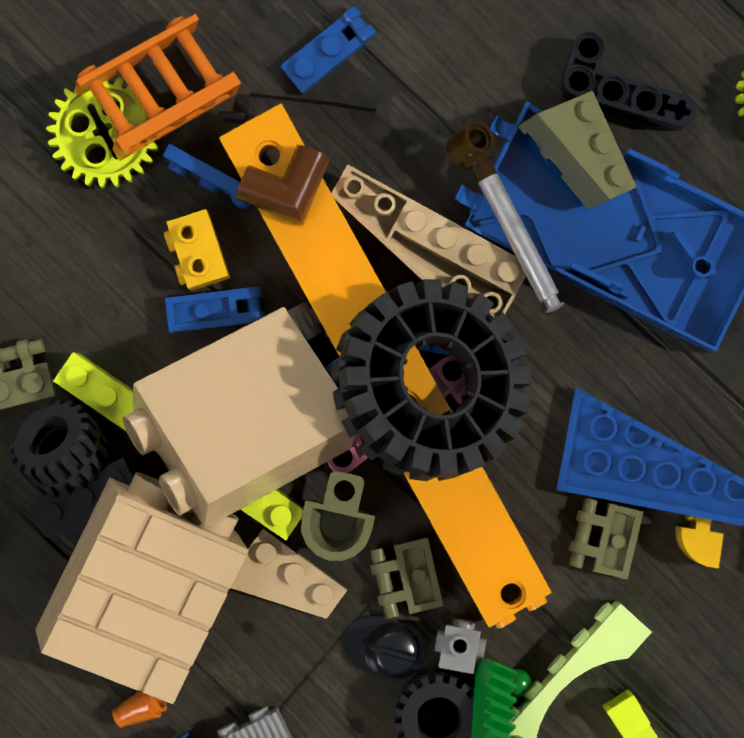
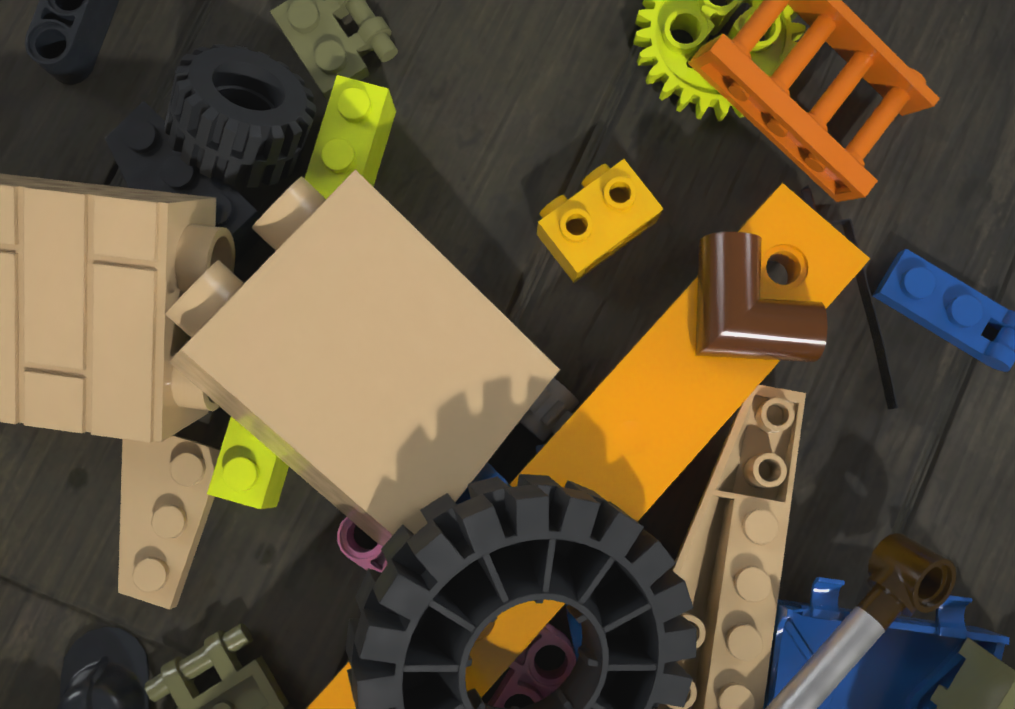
camera: 75 degrees right, 5 degrees down
blue plate [163,144,251,209] -> none
blue plate [165,287,266,333] -> none
olive container [301,471,375,561] -> none

